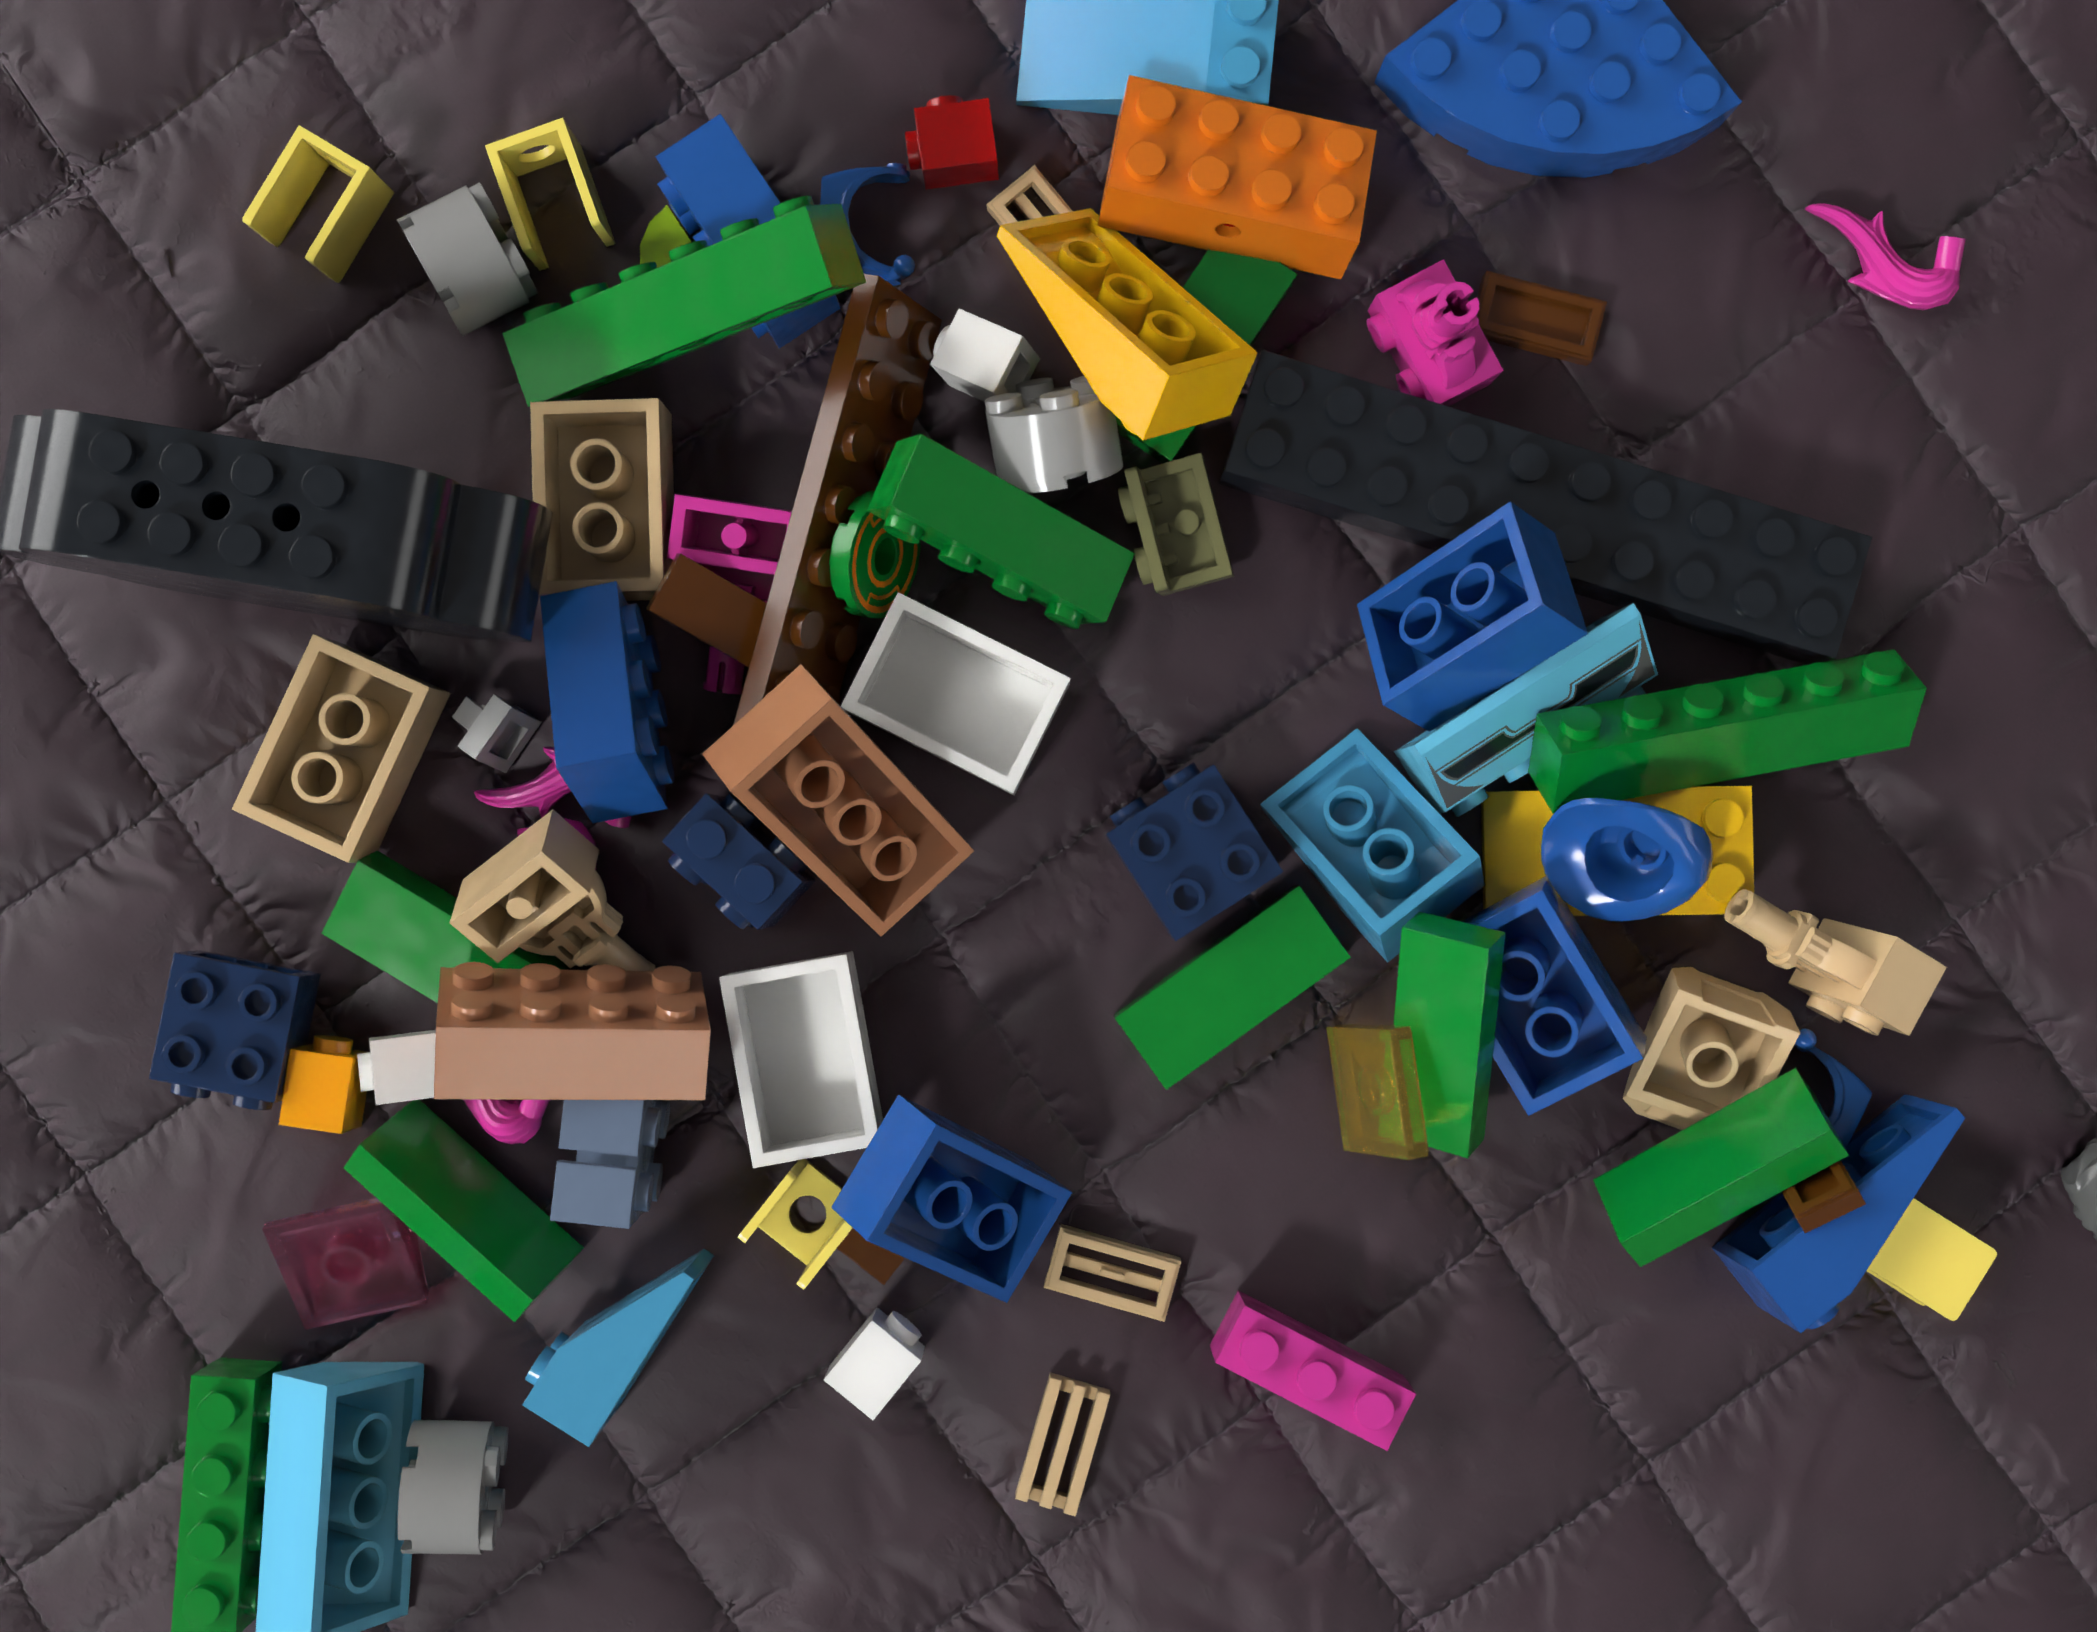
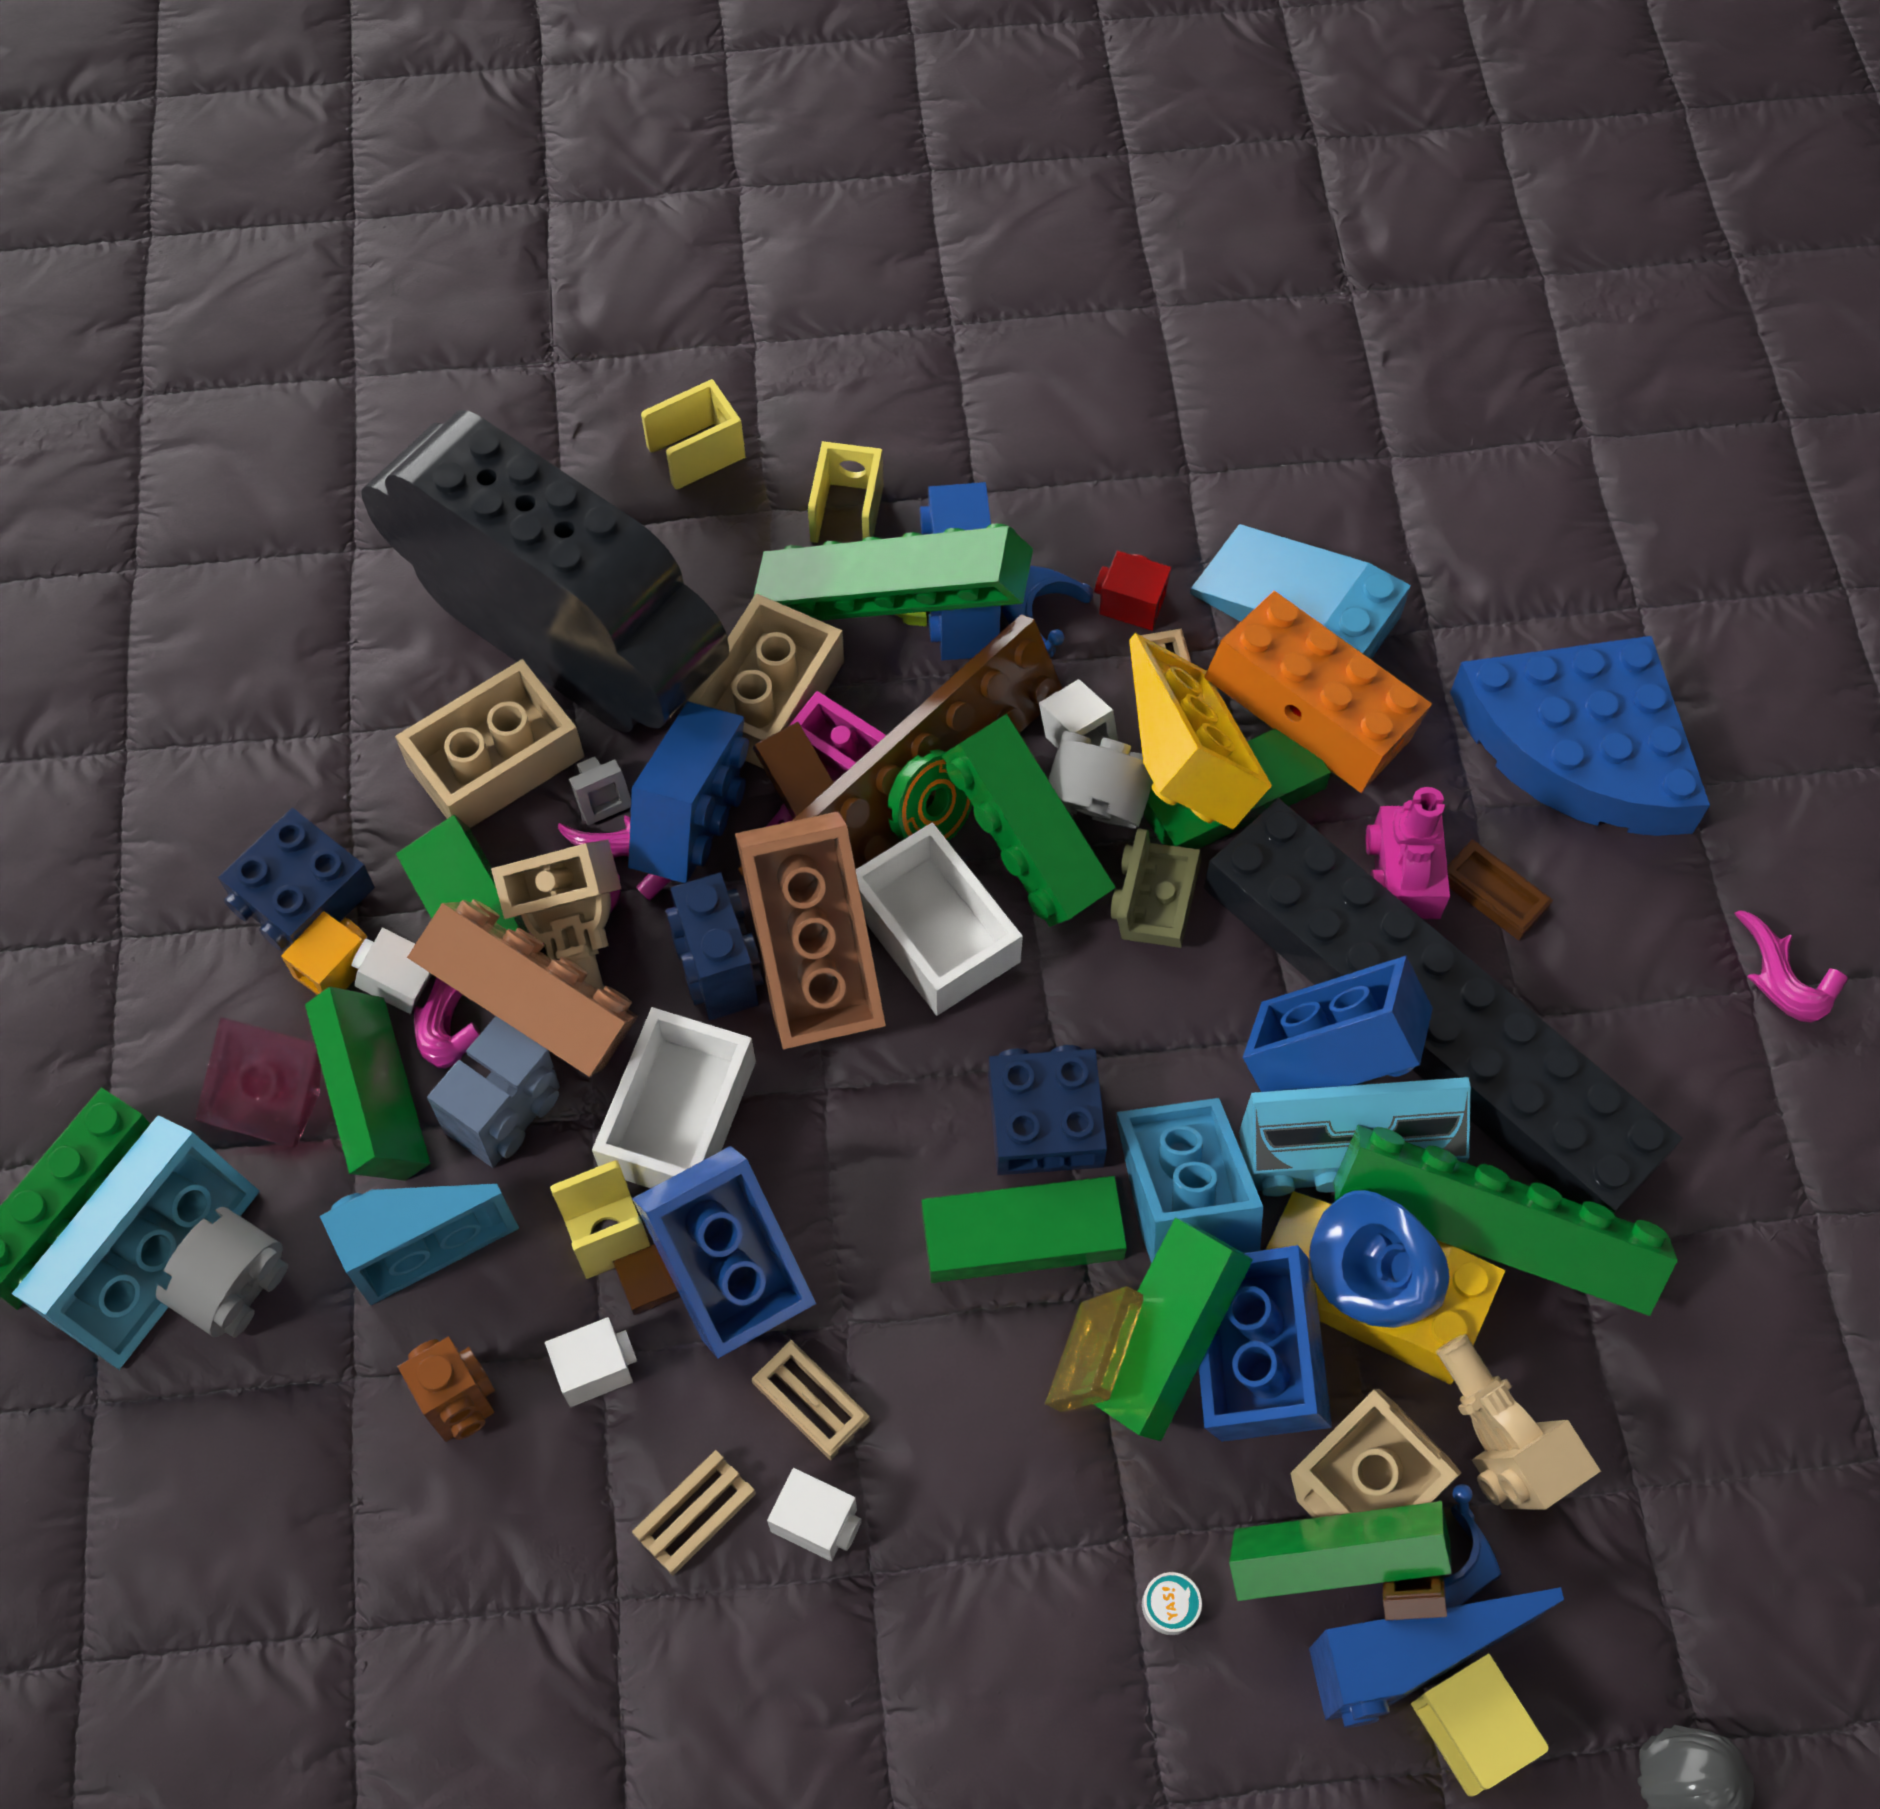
camera: 30 degrees right, 25 degrees down
light grey brick [397,182,538,337] -> none
dark pink brick [1210,1290,1416,1451] -> none
none -> dark orange brick [397,1336,495,1442]
none -> white brick [767,1468,861,1562]
none -> white tile [1142,1572,1202,1635]

